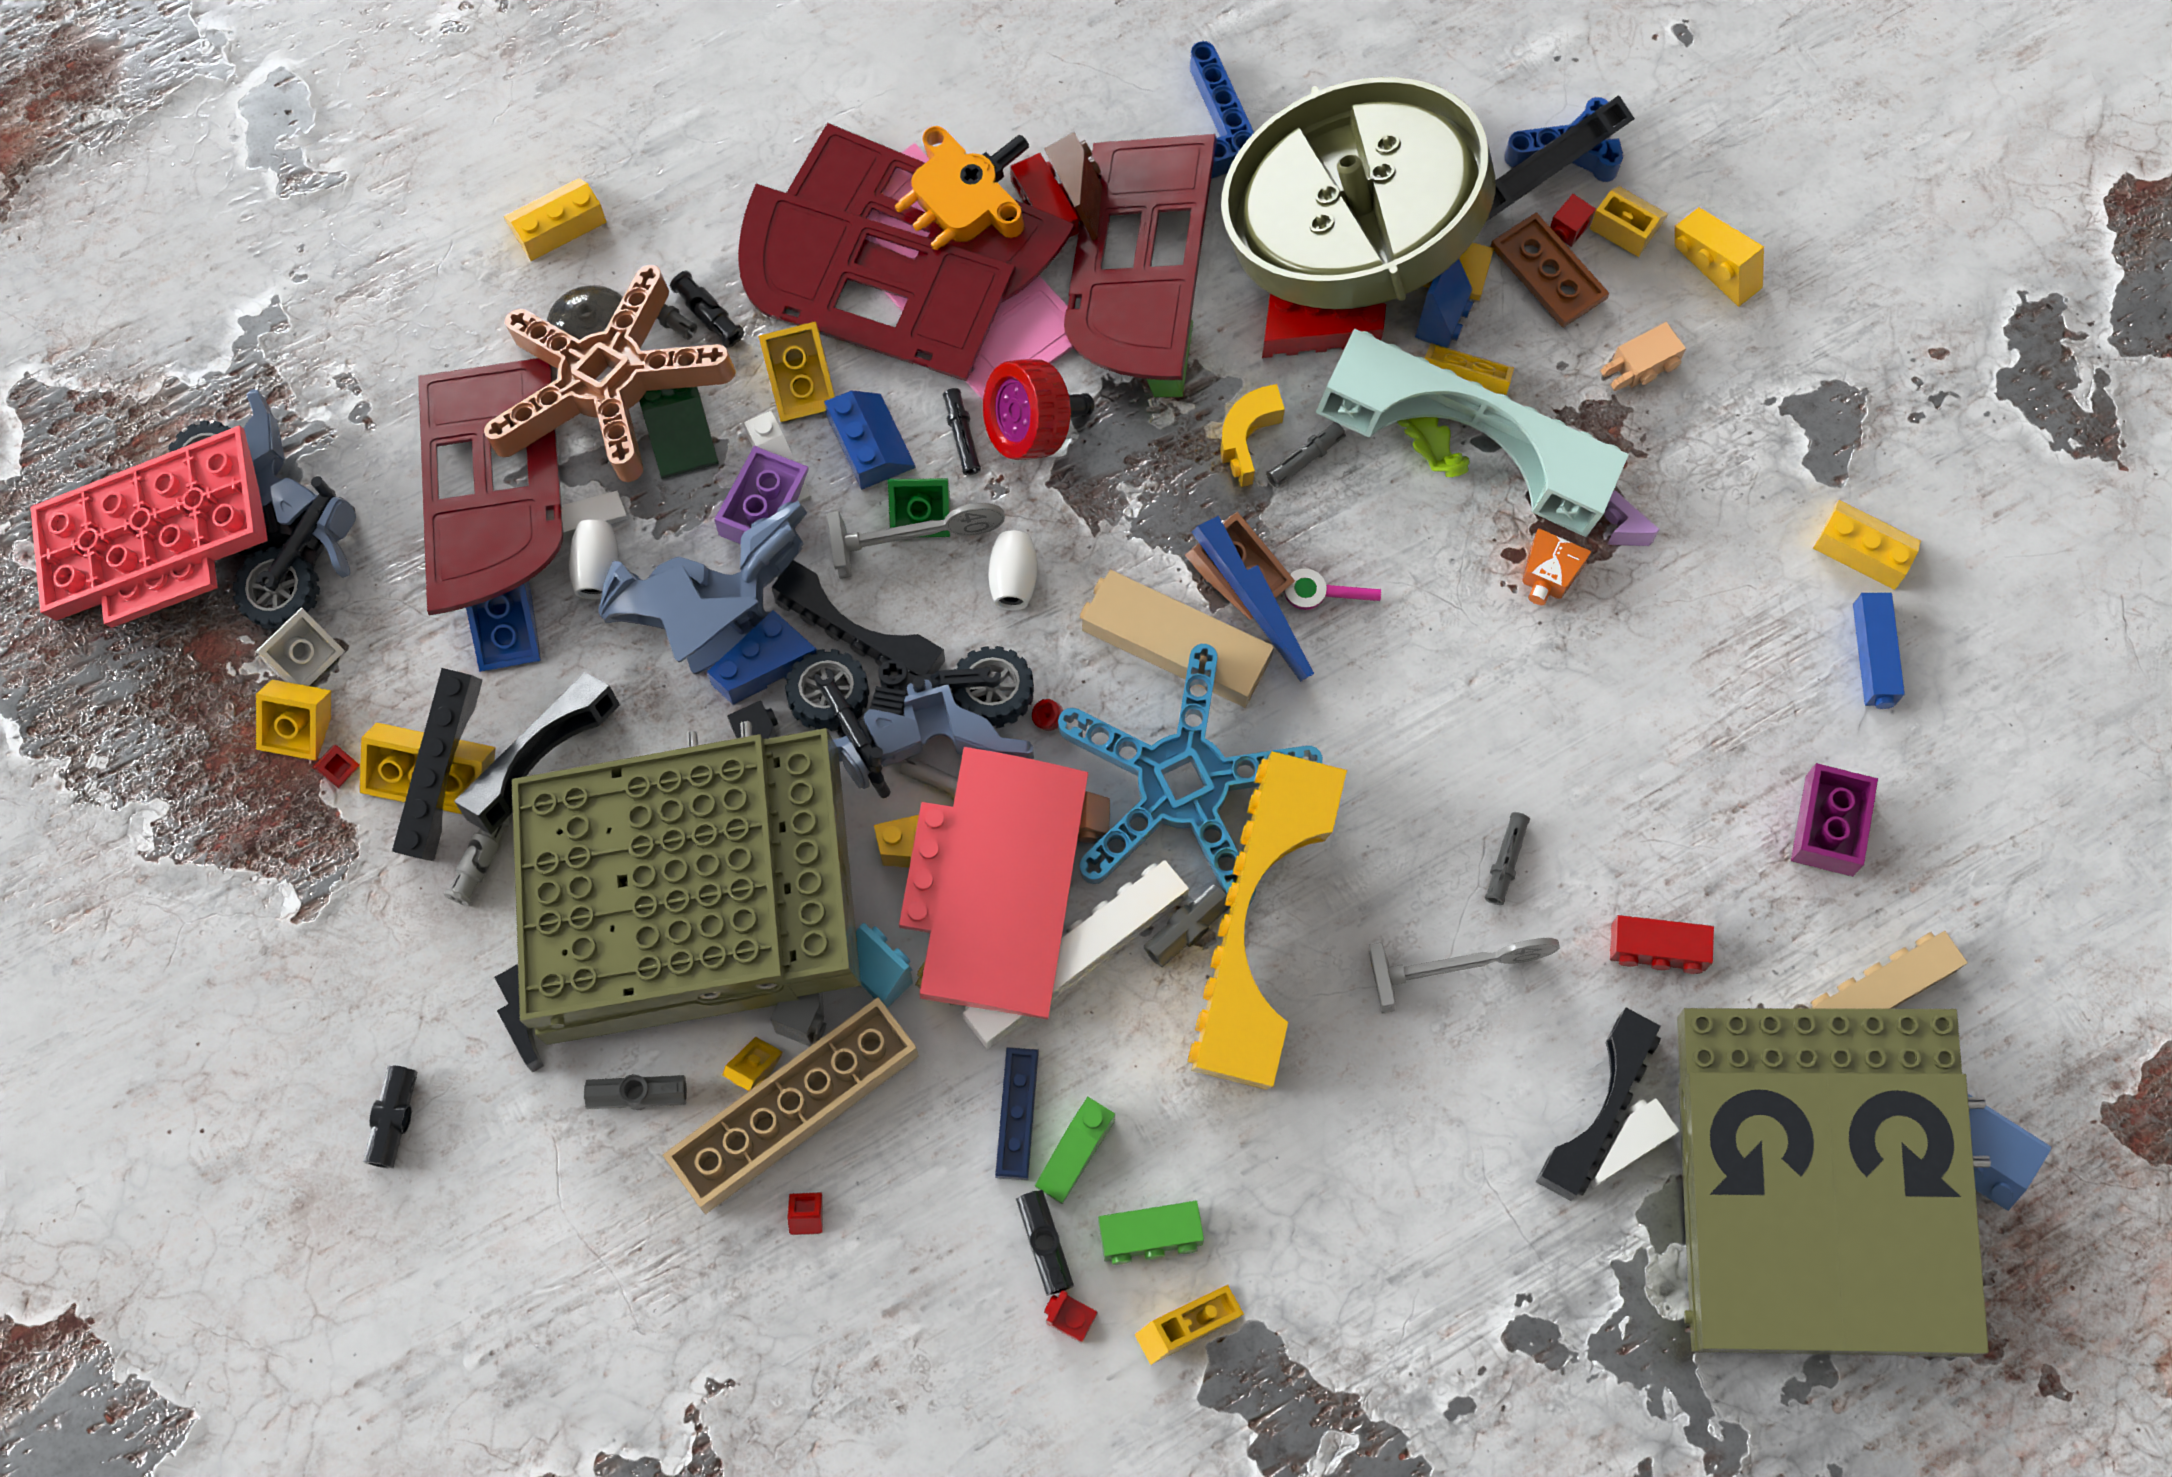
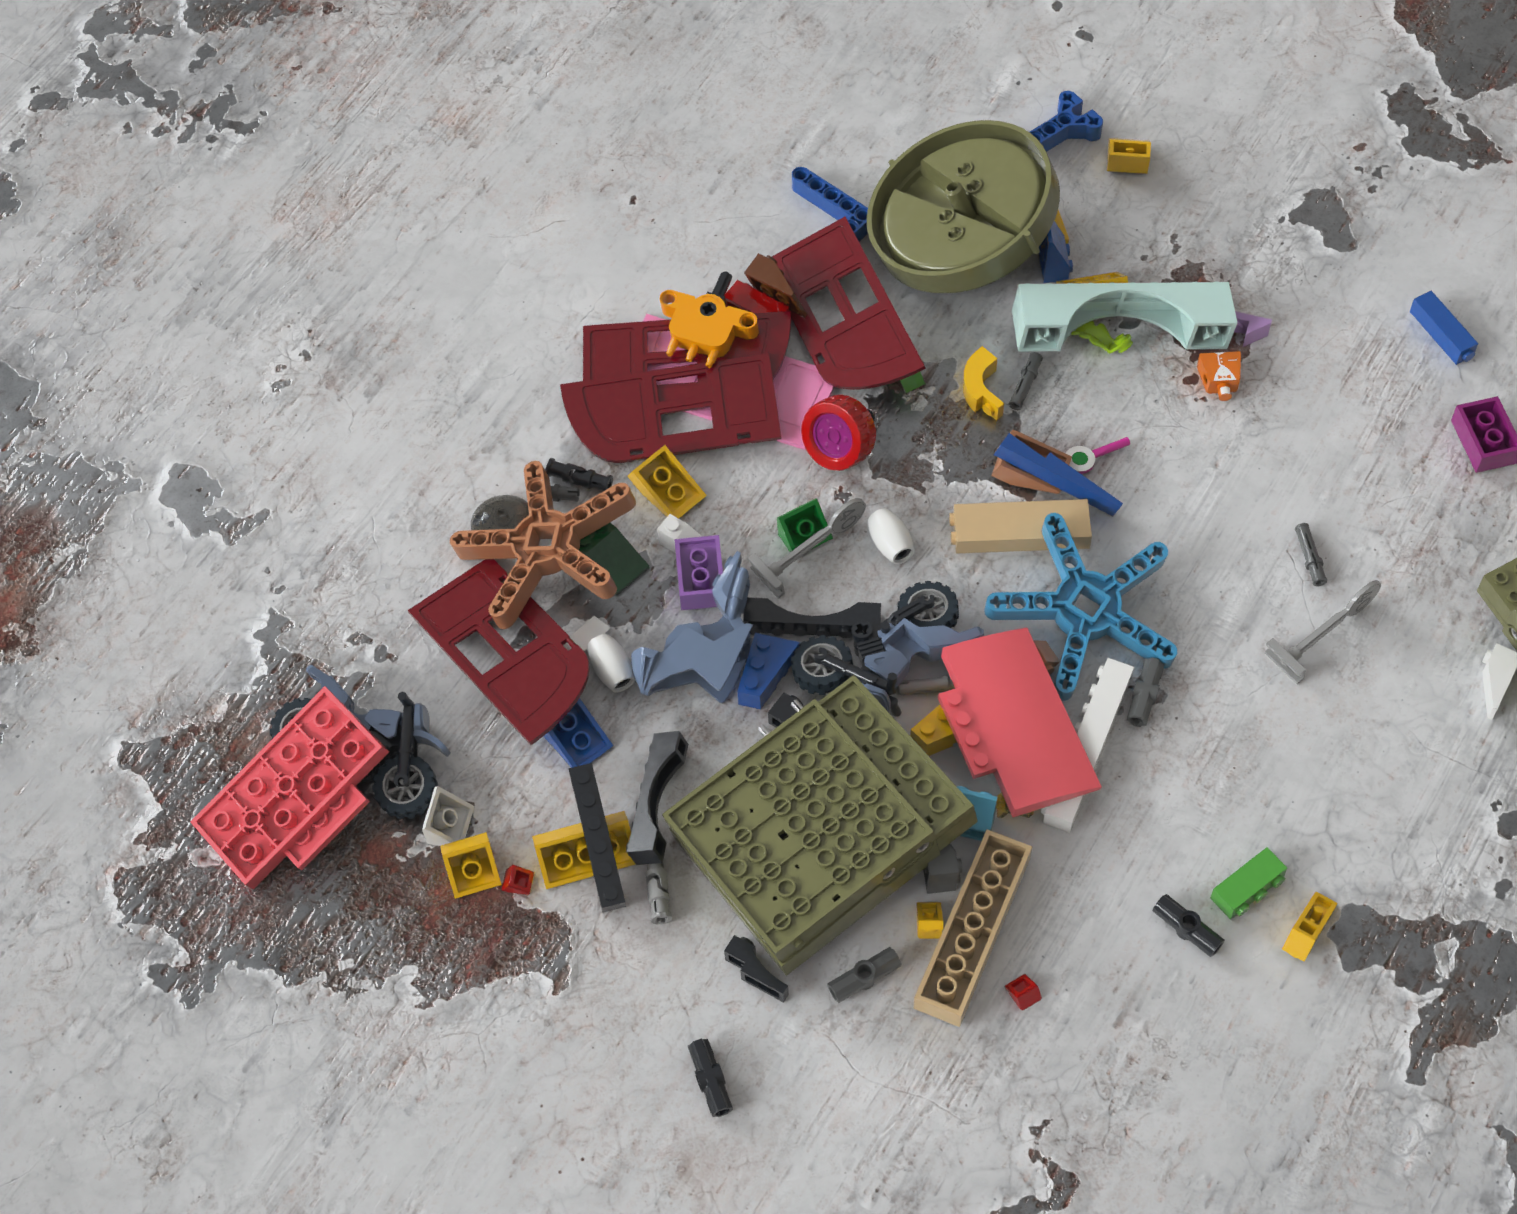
camera: 25 degrees left, 10 degrees down
yellow slope [503,178,607,261] -> none
blue slope [824,390,916,490] -> none
black pin [943,388,981,475] -> none
dark blue tile [995,1047,1039,1180] -> none
red tile [1032,699,1063,731] -> none
bright green slope [1035,1096,1115,1204] -> none
red bracket [1044,1290,1098,1343] -> none
yellow arch [1187,751,1347,1090] -> none
red wedge [1262,294,1386,358] -> none
black arch [1486,95,1635,222] -> none
dark orange plate [1490,212,1609,328] -> none
black arch [1535,1007,1661,1201] -> none
red brick [1550,194,1596,247] -> none
light nougat hinge [1600,322,1686,391] -> none
red brick [1610,915,1714,974] -> none
yellow wedge [1675,207,1764,307] -> none
yellow slope [1813,500,1921,590] -> none

